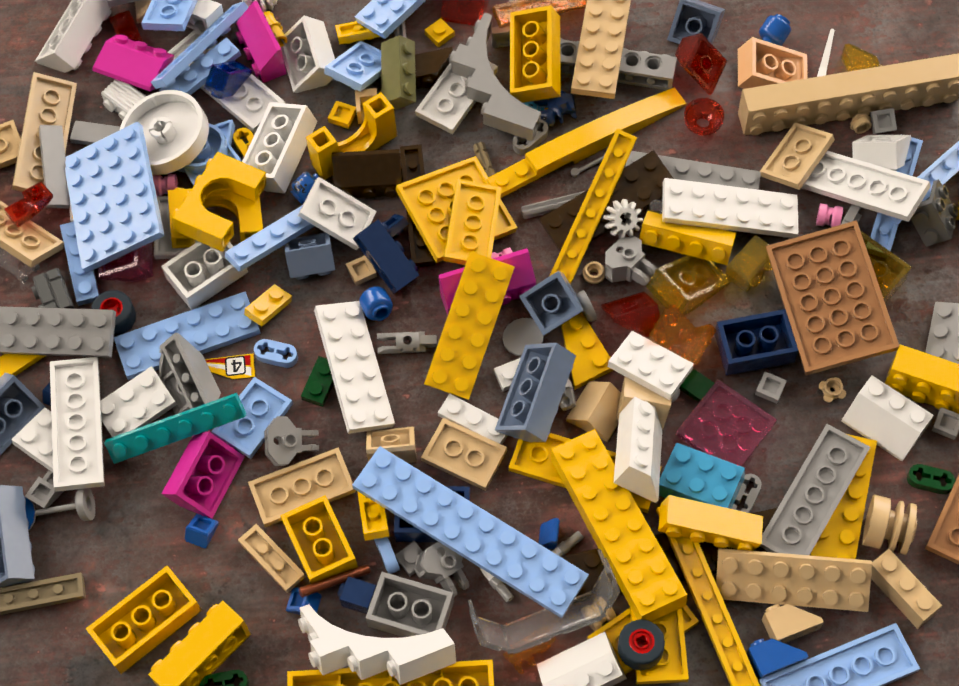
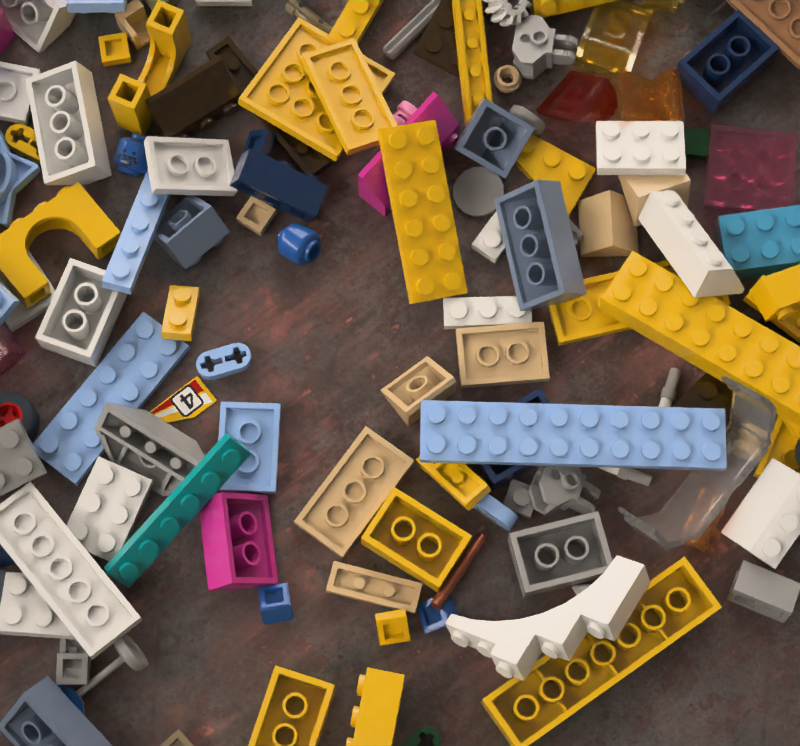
camera: 35 degrees left, 10 degrees up
yellow arch [171,152,266,252] -> none
light grey hinge [264,416,319,466] -> none
dark green plate [301,356,334,407] -> none
white plate [314,301,395,434] -> none
dark blue brick [338,576,376,614] -> none
light grey hinge [377,331,437,354] -> none
blue slope [538,518,560,549] -> none
light grey plate [755,372,787,404] -> none
none -> yellow plate [375,609,410,646]

